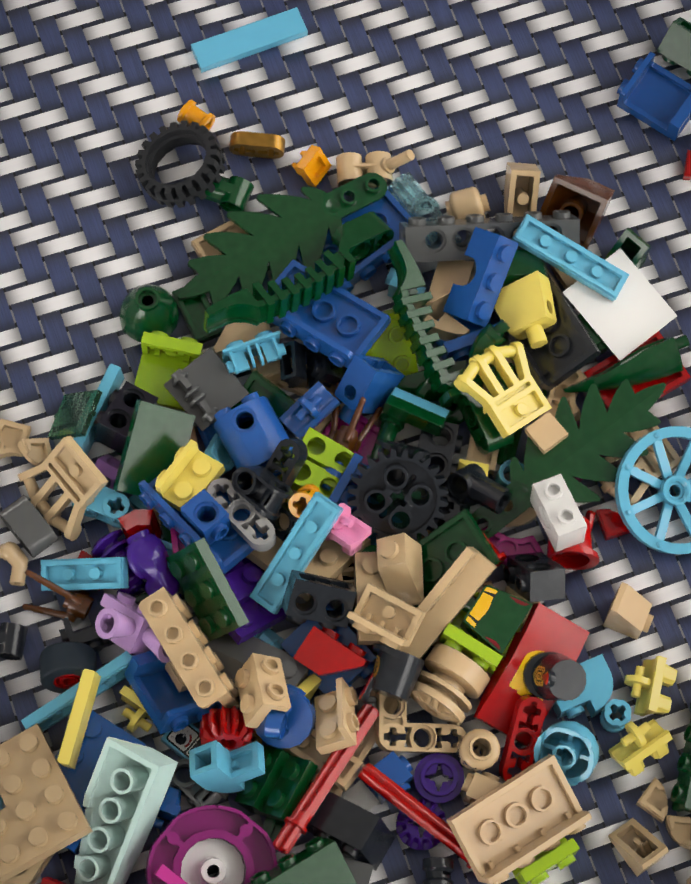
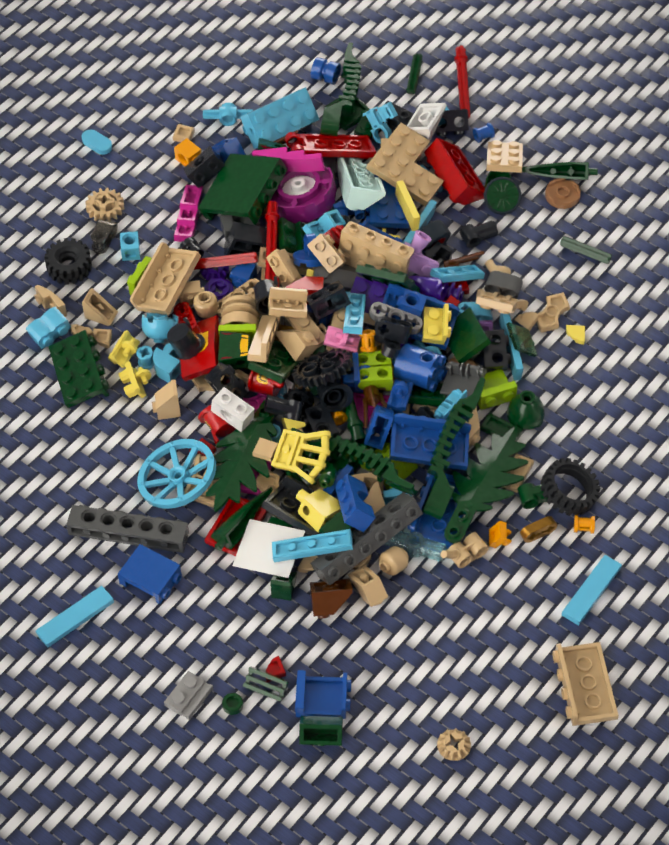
camera: 155 degrees right, 15 degrees down
dark green slope [383,387,451,437] -> none

